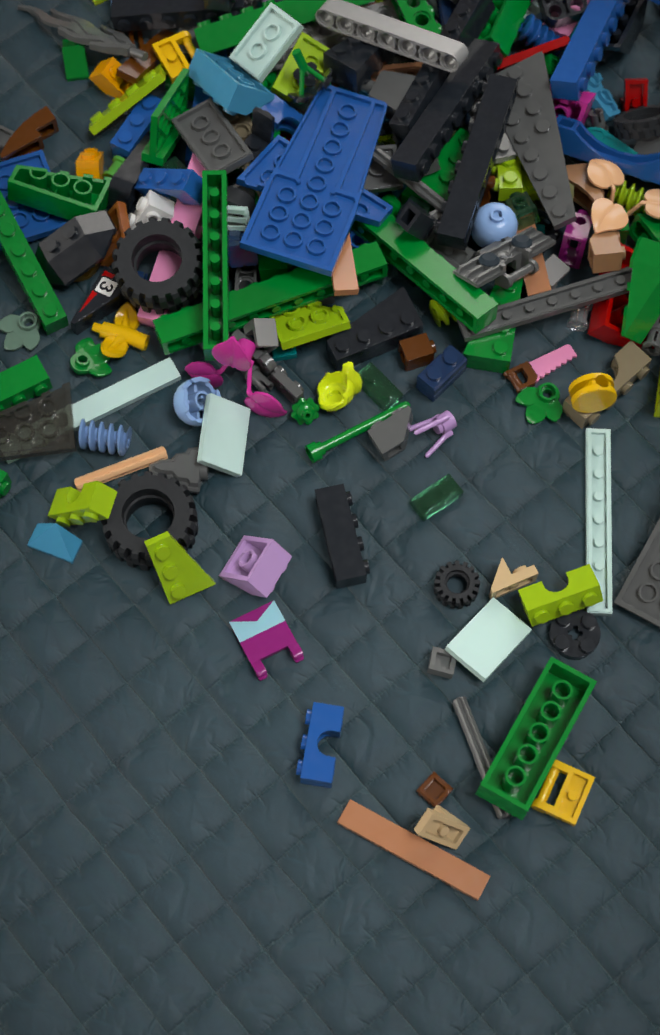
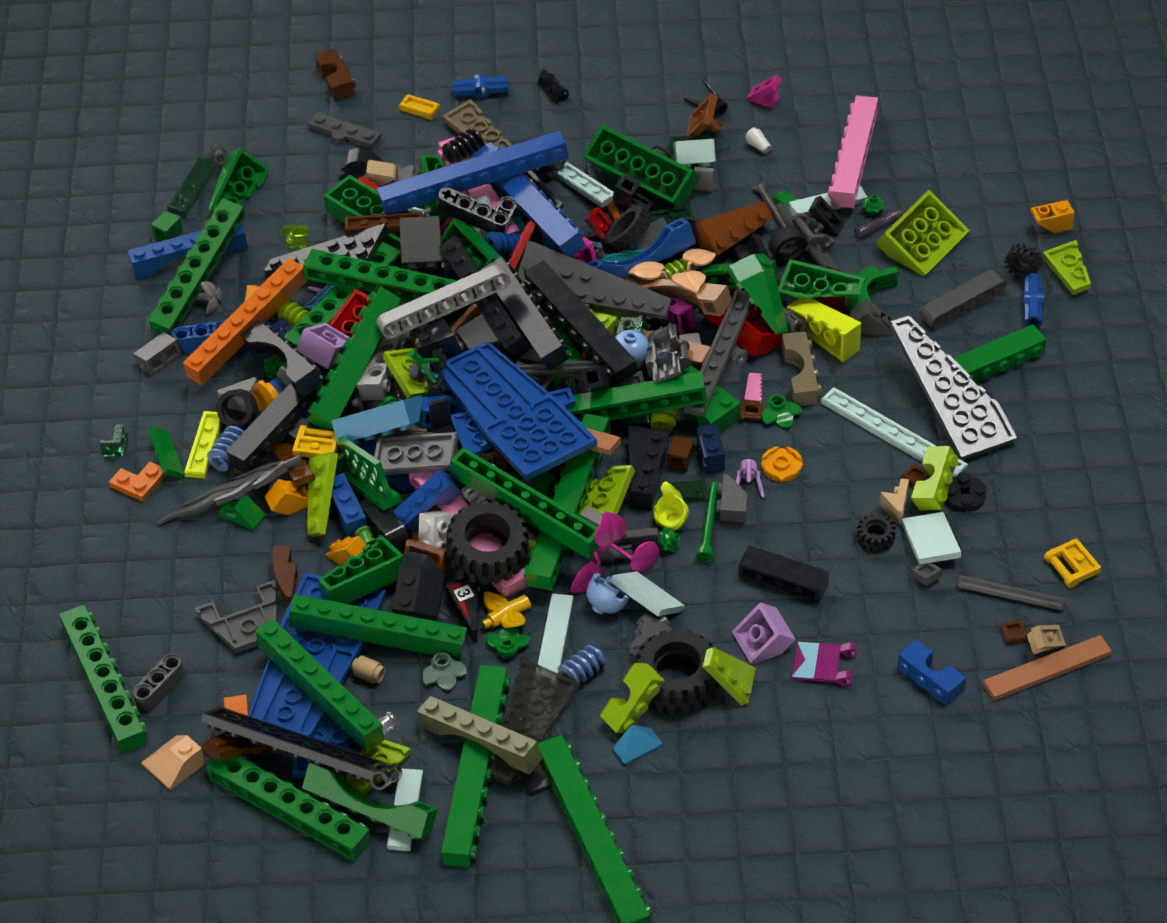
camera: 50 degrees left, 20 degrees down
light nougat axle [74,446,168,492] -> none
light aqua tile [229,2,304,83] -> none
clear green plate [409,474,464,521] -> none
green brick [476,656,597,820] -> none
yellow head [569,373,617,413] -> none
none -> light orange tile [761,446,803,482]
none -> reddish brown tile [901,464,930,488]

